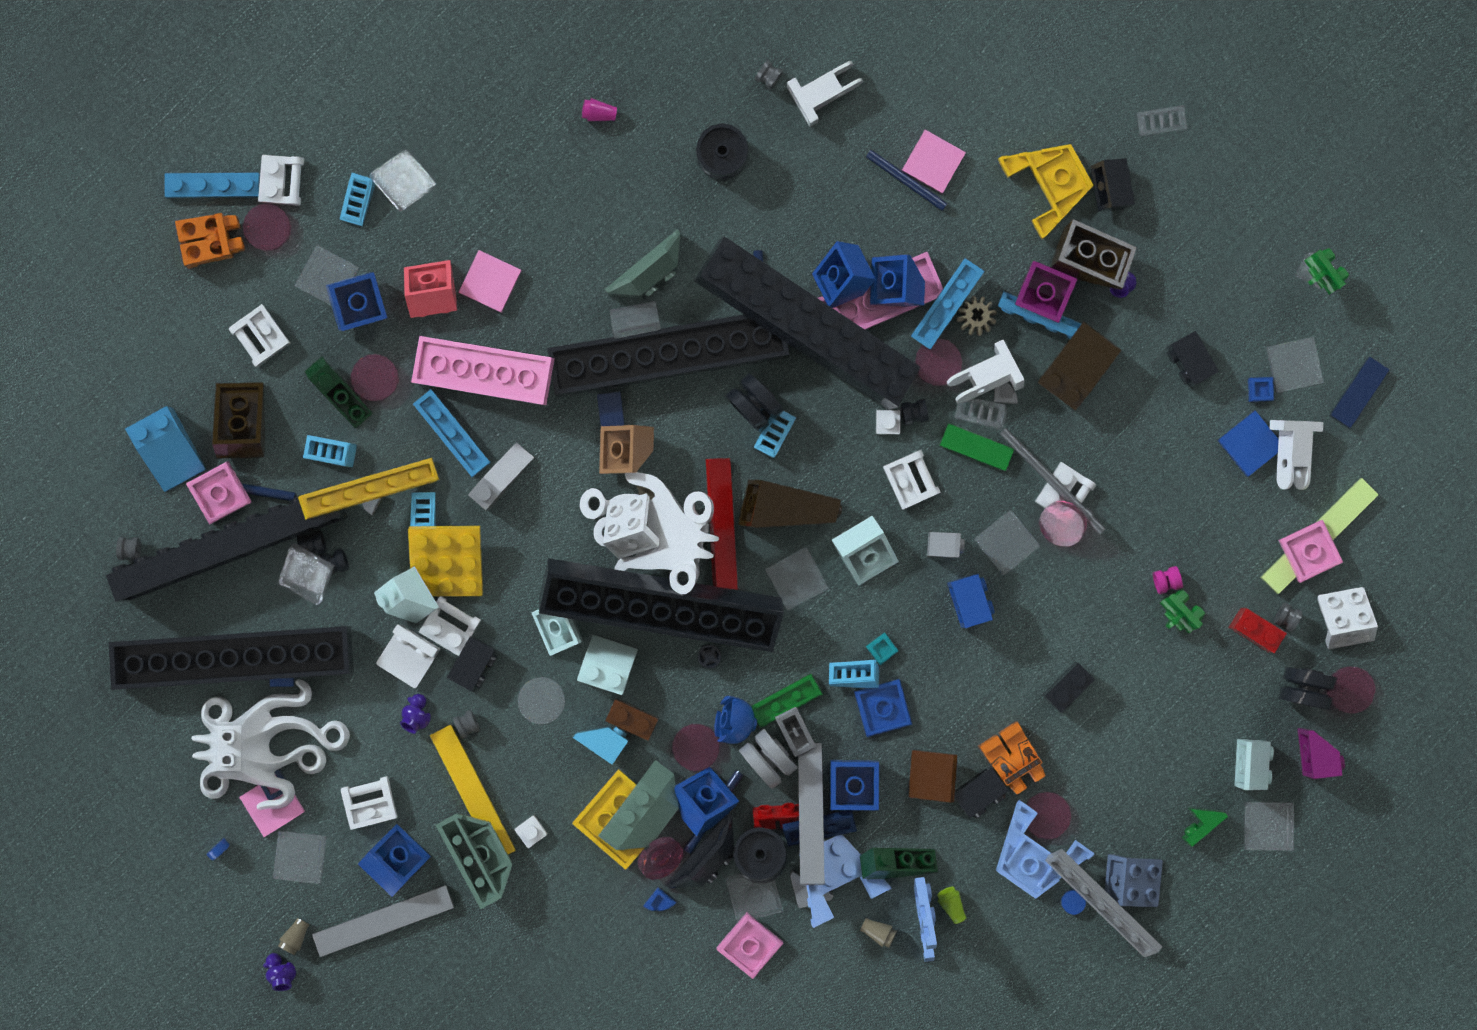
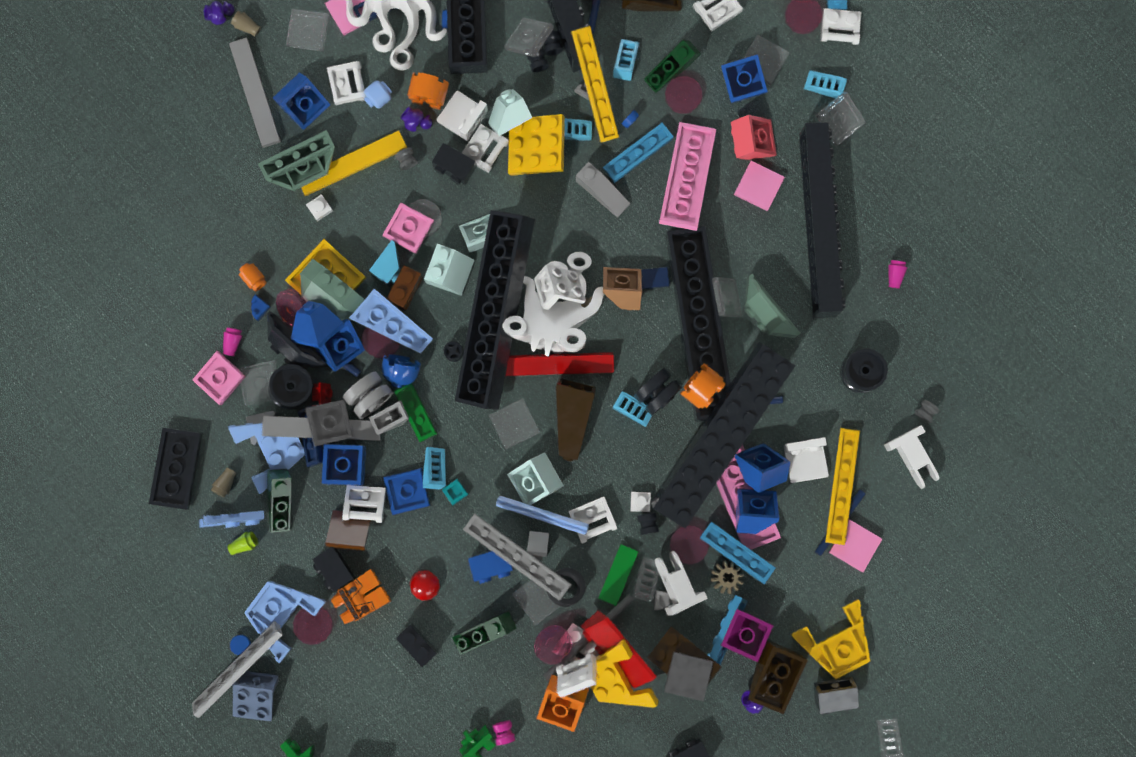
camera: 90 degrees right, 5 degrees down
none -> black plate [149,428,202,510]
none -> dark pink cone [223,327,243,356]
none -> orange brick [239,263,267,292]
none -> blue slope [291,301,344,348]
none -> flat silver tile [305,400,353,446]
none -> white plate [343,485,386,523]
none -> light blue wing [349,289,433,353]
none -> light blue head [364,80,392,109]
none -> bright pink tile [382,203,434,254]
none -> orange brick [407,72,449,110]
none -> red hair [409,570,440,601]
none -> dark green slope [452,611,517,655]
none -> light grey tile [463,514,571,601]
none -> light blue axle [496,496,589,534]
none -> orange brick [537,675,589,732]
none -> black tyre [547,568,586,607]
none -> white plate [556,653,597,697]
none -> red slope [581,611,657,689]
none -> yellow wing [582,639,659,707]
none -> blue tile [622,110,639,128]
none -> flat silver tile [664,652,713,701]
none -> orange brick [680,363,726,409]
none -> white bracket [783,437,829,483]
none -> black brick [799,122,846,318]
none -> yellow tile [825,428,860,546]

